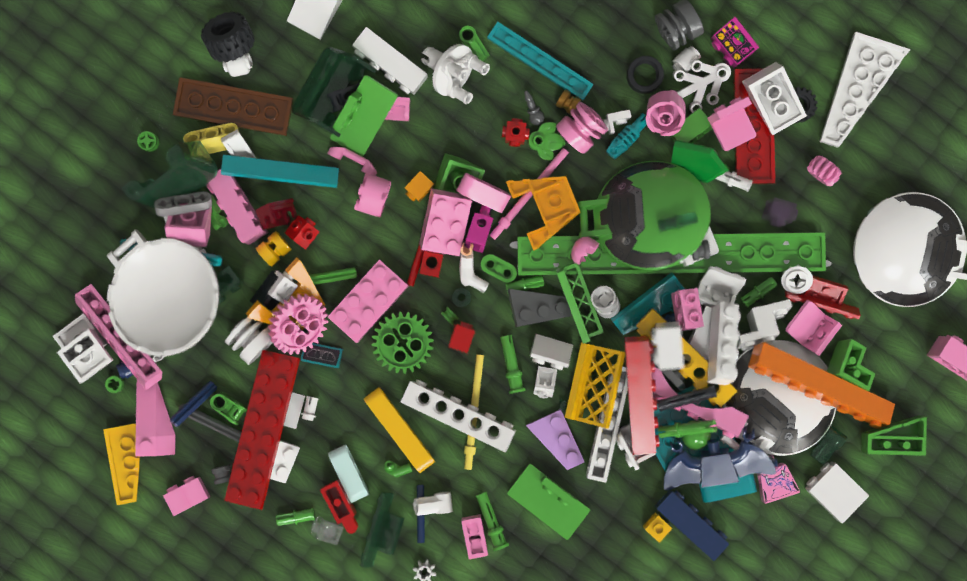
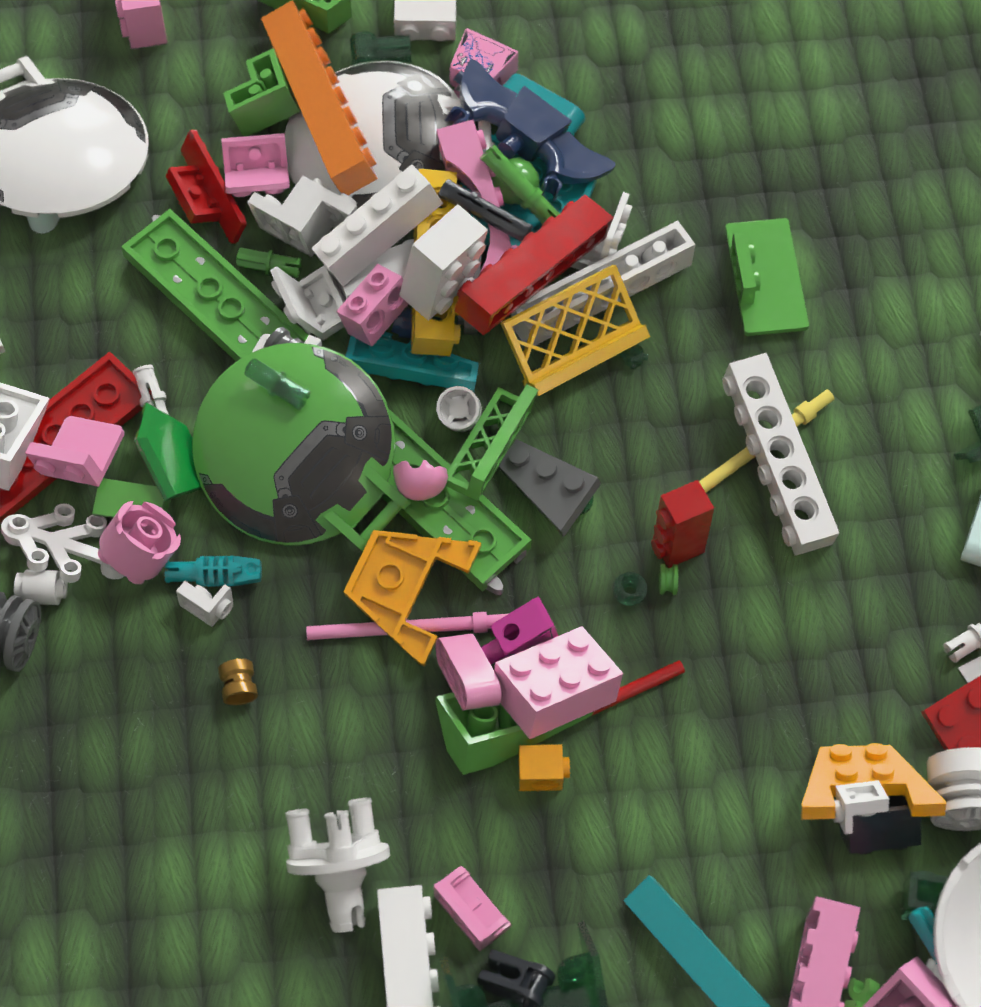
camera: 135 degrees left, 25 degrees down
dark red hinge [255,198,297,230] -> none
yellow wheel [255,231,292,267] -> none
bright pink gear [268,294,328,355] -> none
red brick [285,215,320,250] -> none
slope [300,343,343,368] -> none
bright green axle [309,267,357,285] -> none
bright pink bar [327,147,377,176] -> none
bright pink brick [328,260,409,343] -> none
bright green bracket [330,75,398,157] -> none
bright pink brick [354,173,391,217] -> none
yellow beam [364,387,435,473] -> none
bright green gear [372,312,434,374] -> none
bright green arm [384,460,413,477] -> none
white piece [413,492,453,516] -> none
dark blue bar [417,484,425,543] -> none
red brick [420,251,444,278] -> none
bright green piece [459,26,490,61] -> none
white arm [459,242,489,293] -> none
bright pink brick [461,514,488,559] -> none
bright green pin [475,491,509,551] -> none
bright green plate [481,254,517,283] -> none
teal plate [487,21,593,101] -> none
bright green pin [500,335,526,394] -> none
red brick [502,118,530,147] -> none
bright green axle [505,275,544,293] -> none
dark grey bar [524,91,544,125] -> none
lavender wing [526,409,584,470] -> none
bright green plate [528,122,565,160] -> none
white slope [529,334,573,370] -> none
white bracket [533,366,557,398] -> none
bright pink wheel [556,101,608,154] -> none
black tyre [626,56,664,94] -> none
yellow brick [643,512,672,543] -> none
dark blue brick [654,490,729,561] -> none
clear purple brick [762,198,798,227] -> none
white gear [781,265,813,294] -> none
bright pink gear [807,156,842,186] -> none

